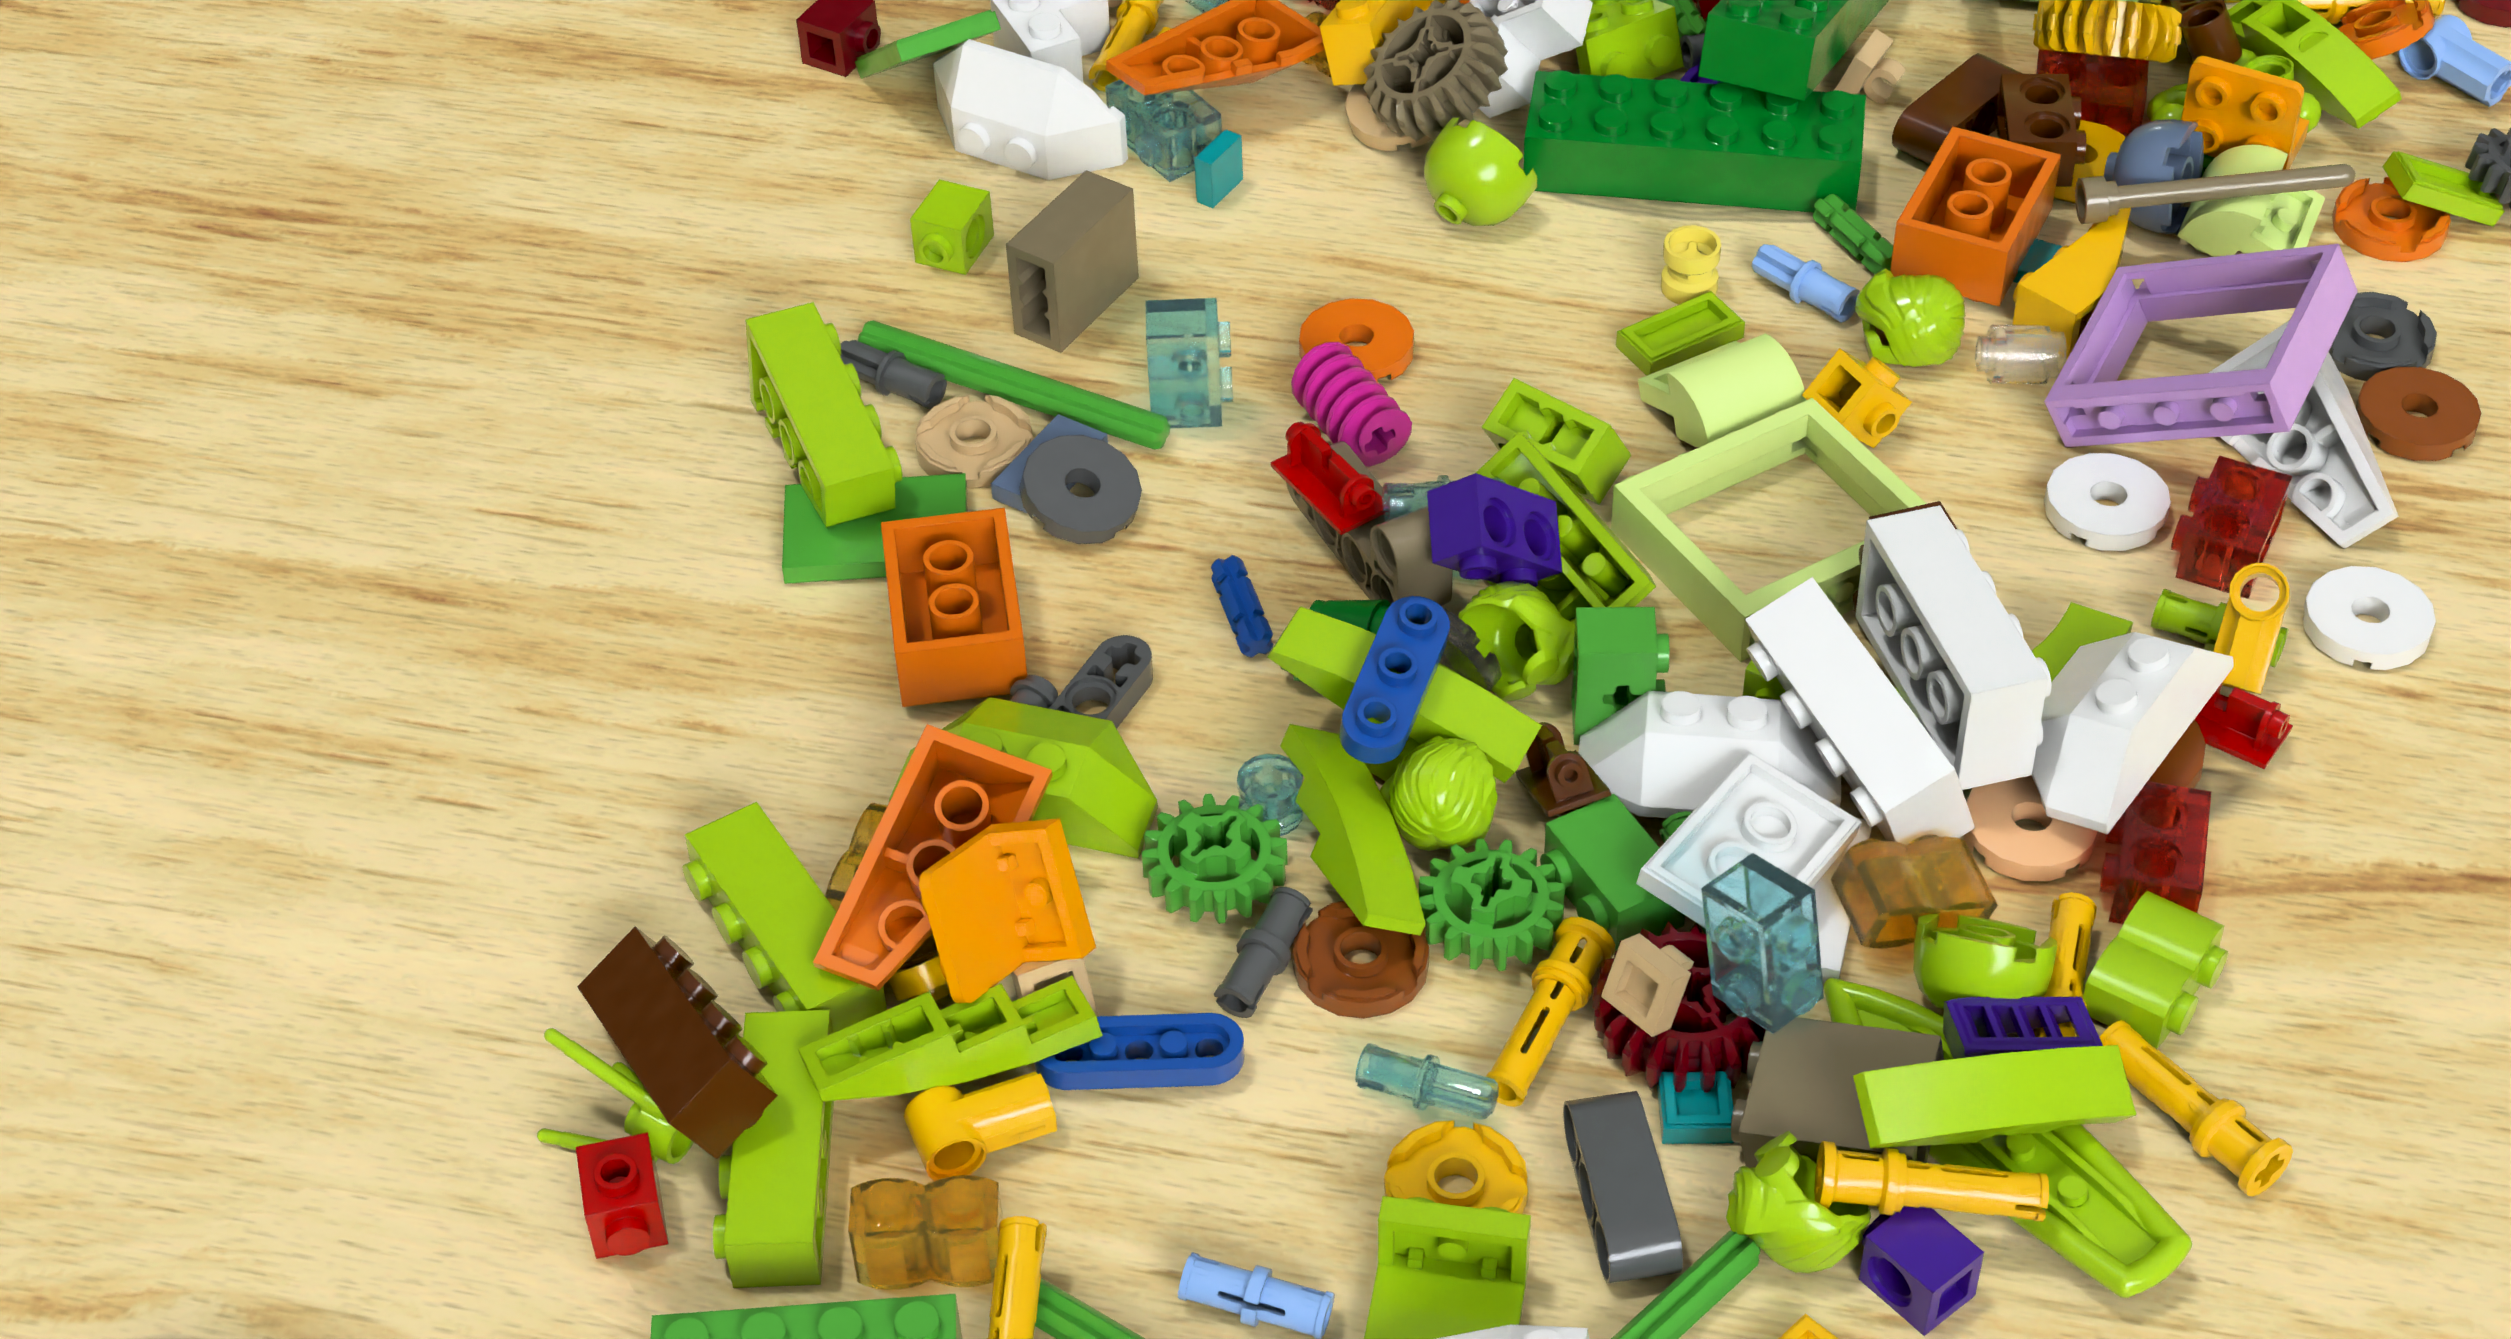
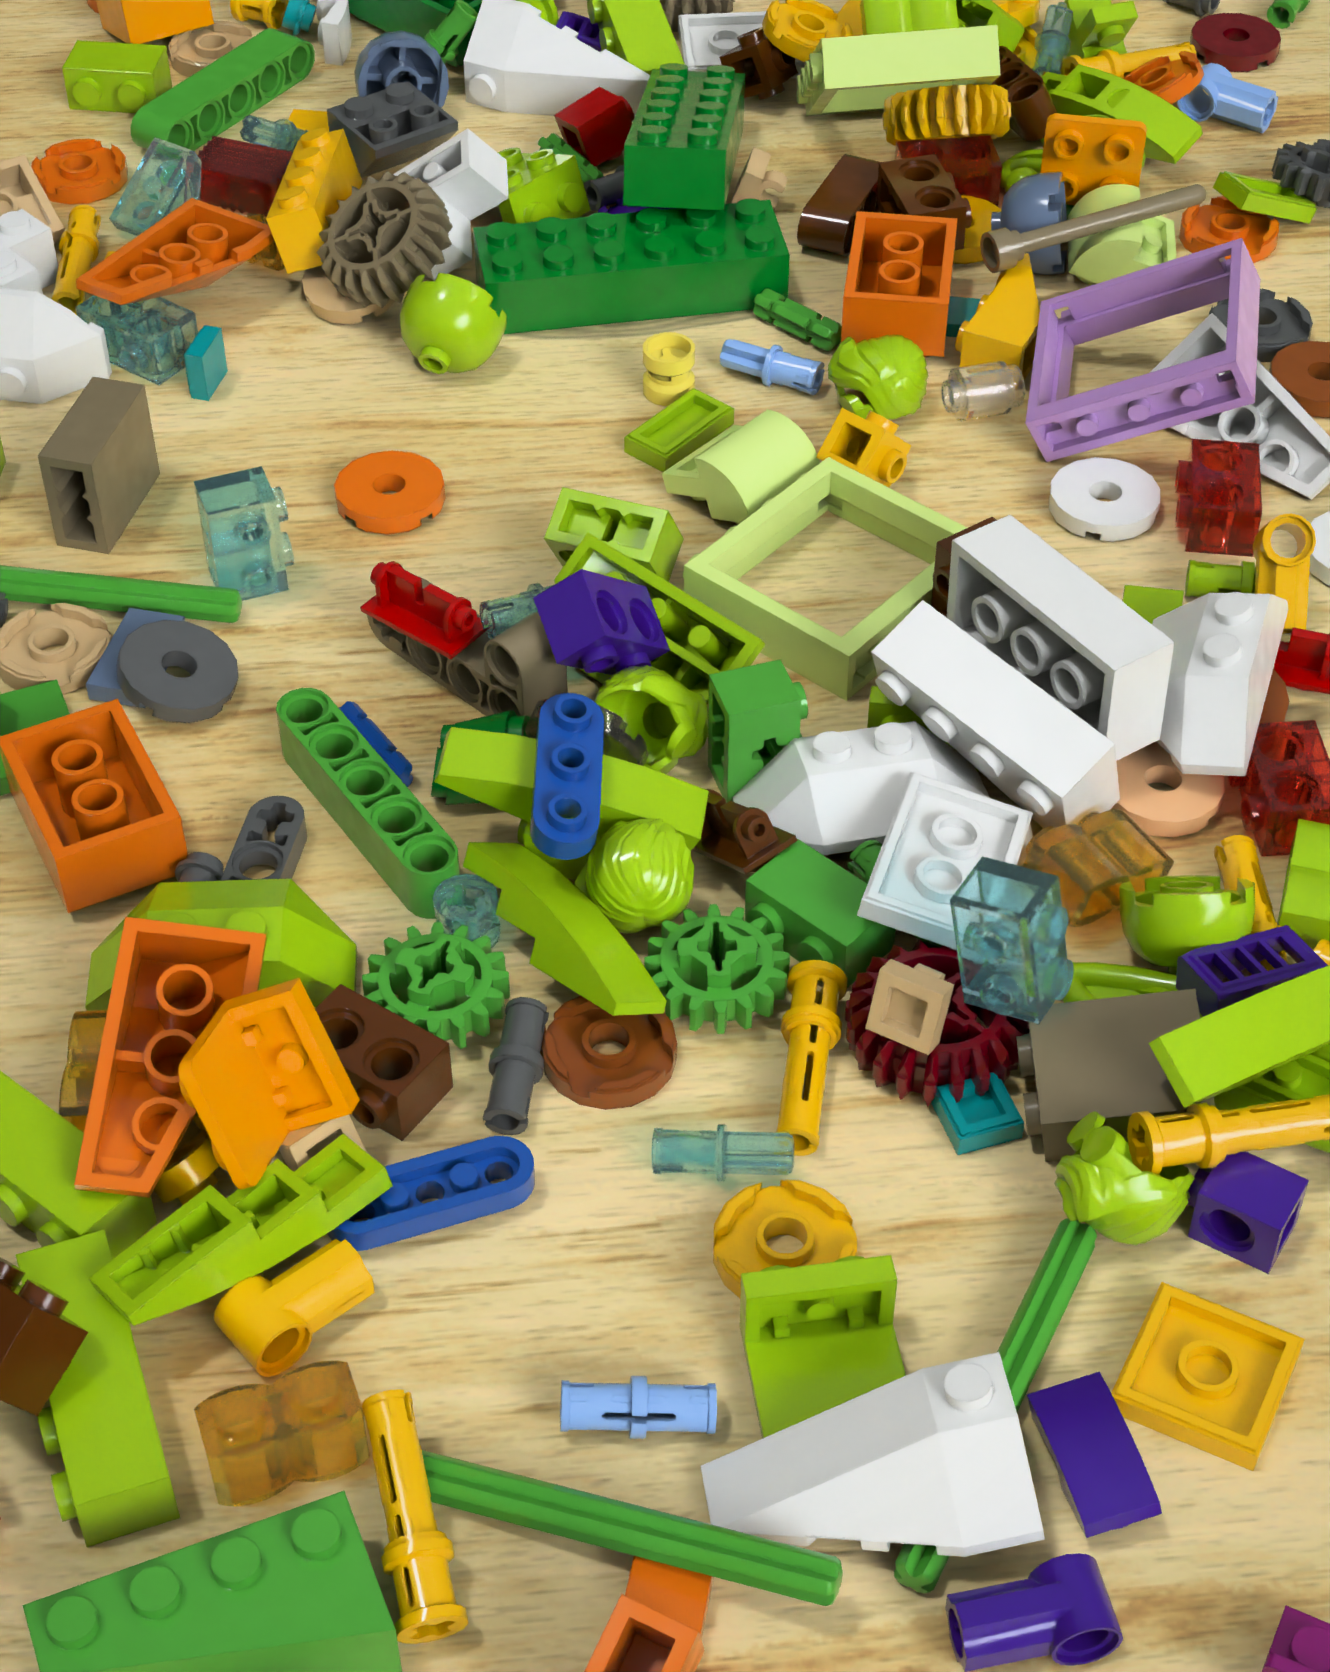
camera: 20 degrees left, 0 degrees up
dark pink piece [1291,342,1412,467] -> none
dark grey beam [1563,1091,1683,1283] -> none
none -> bright green beam [276,688,462,919]
none -> reddish brown brick [315,984,453,1141]

